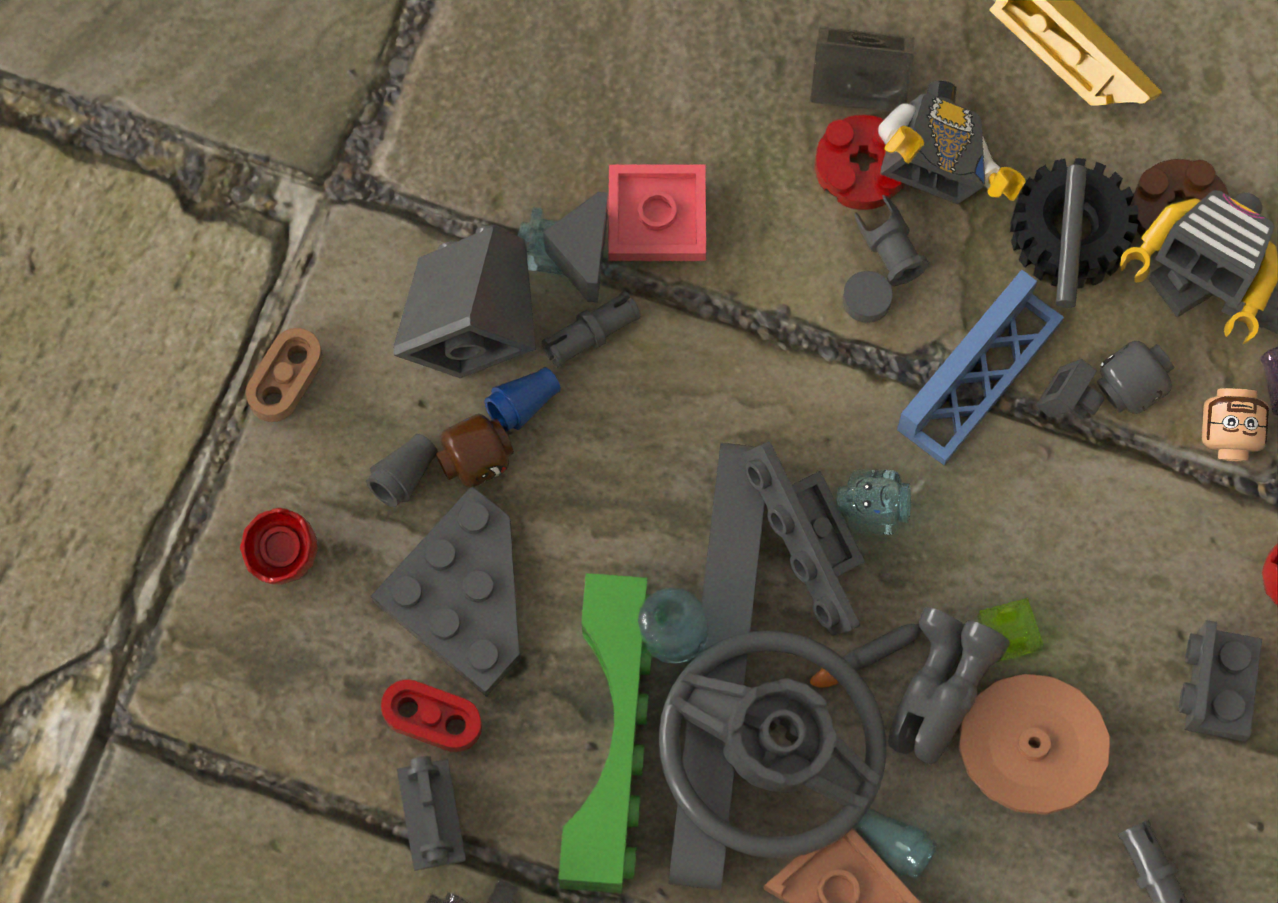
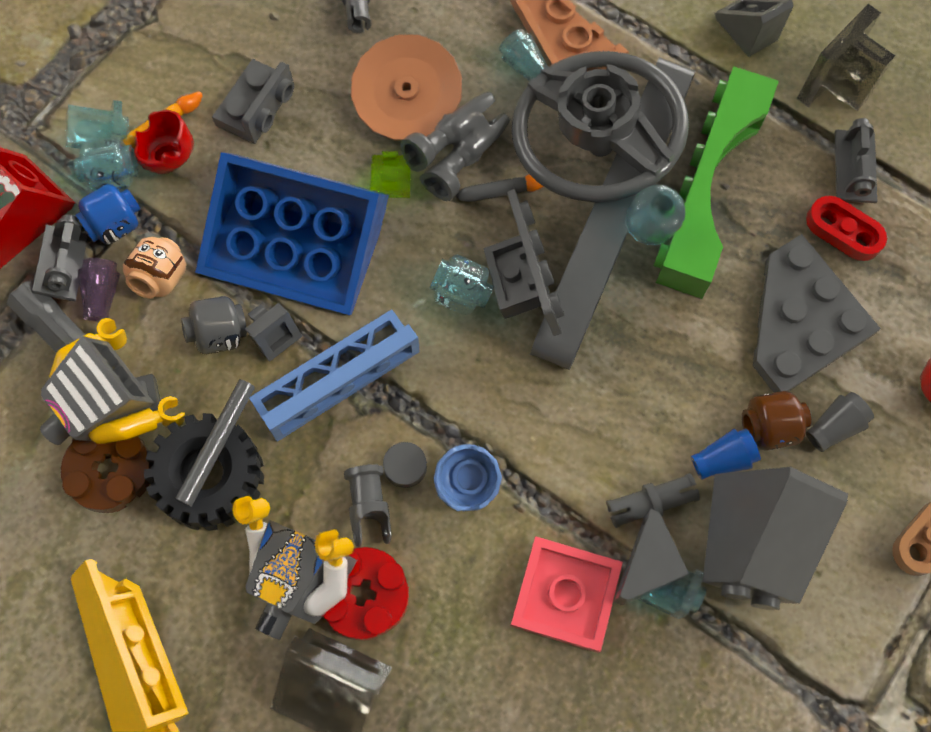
camera: 165 degrees left, 0 degrees up
none -> blue slope [195,152,389,315]
none -> medium blue hair [433,444,502,511]

